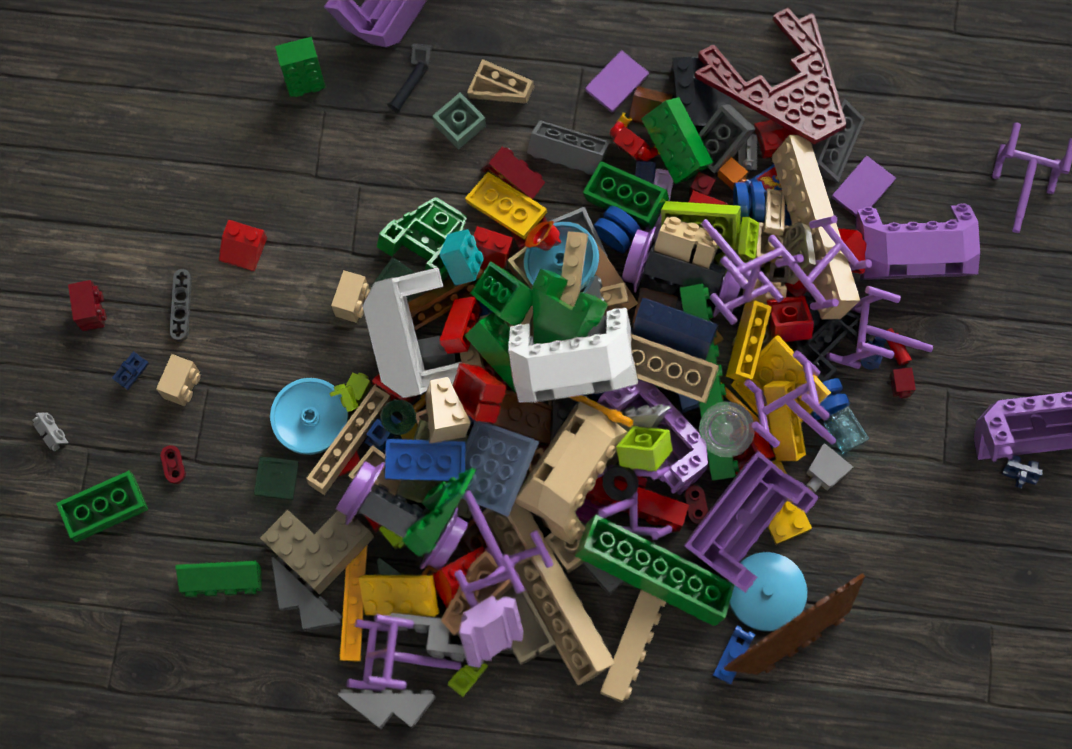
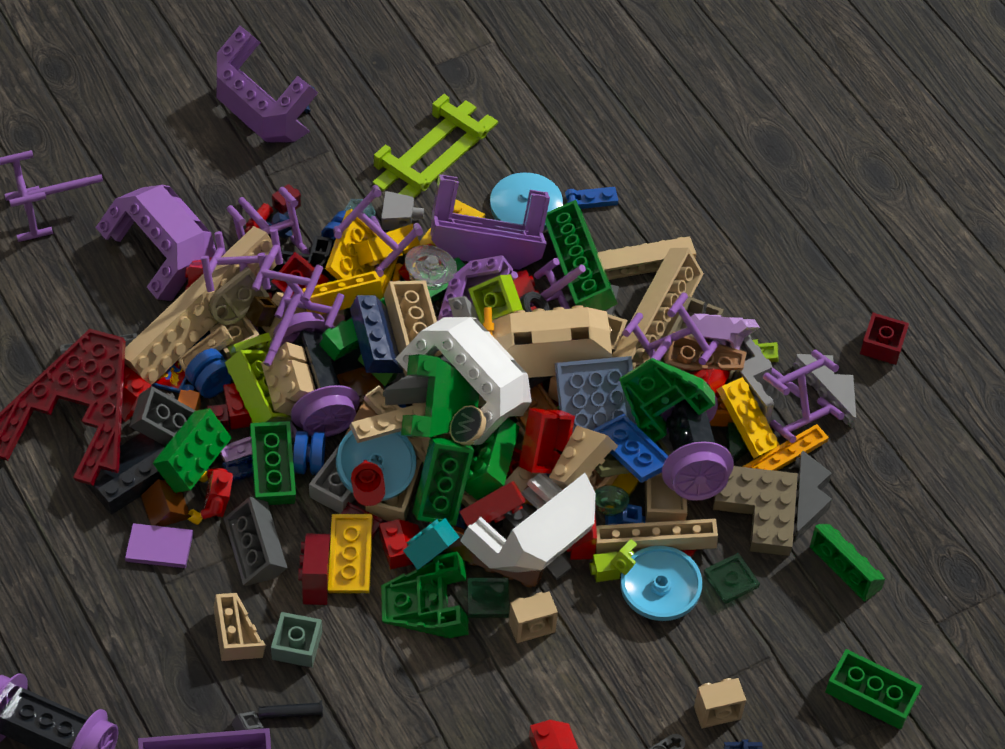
camera: 130 degrees left, 20 degrees down
dark red plate [161,445,186,484] -> none
reddish brown brick [723,573,865,675] -> none
medium lavender tile [831,156,896,217] -> none
none -> lime fence [373,94,498,198]
none -> tile [450,405,486,446]

